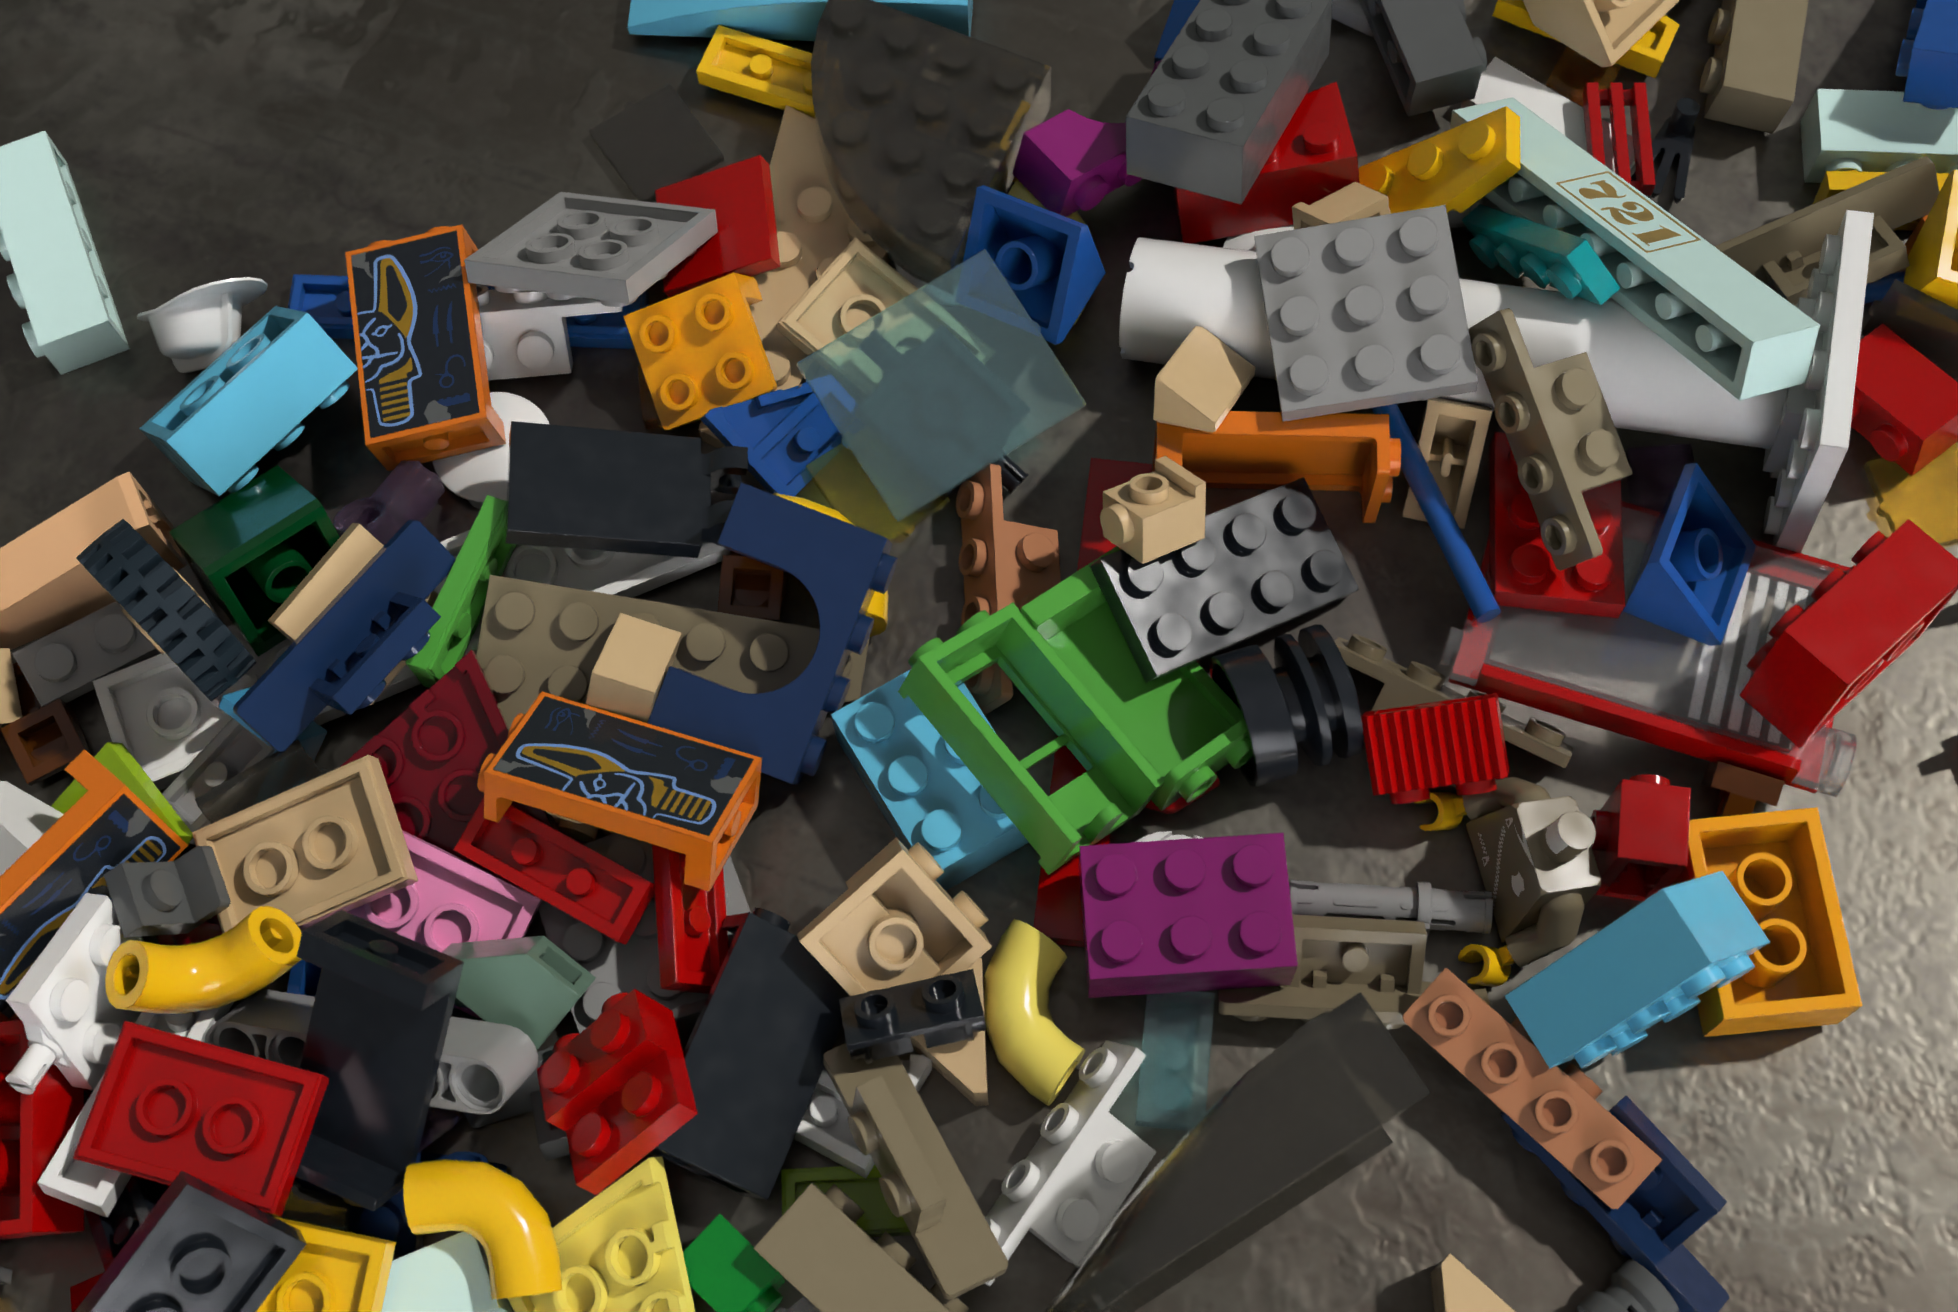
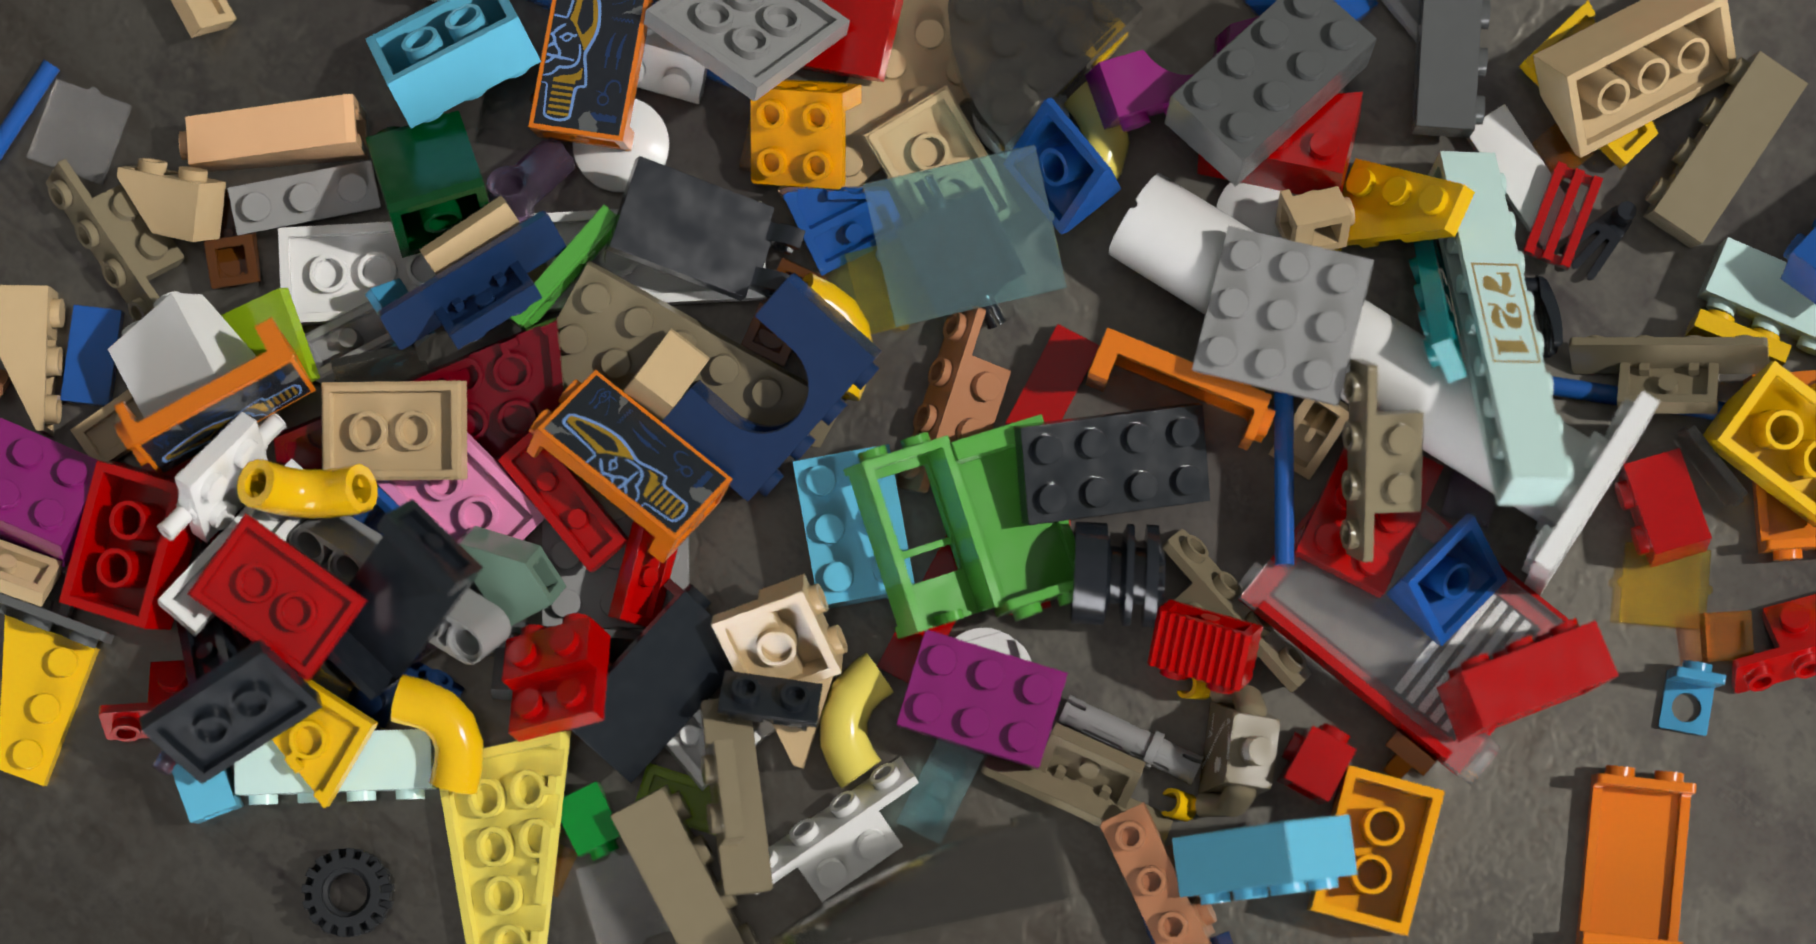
camera: 20 degrees right, 15 degrees up
black wheel [76,519,257,702] -> none
dark grey bracket [104,846,230,938] -> none
tan brick [1100,456,1206,564] -> none
tan slope [1153,326,1255,433] -> none

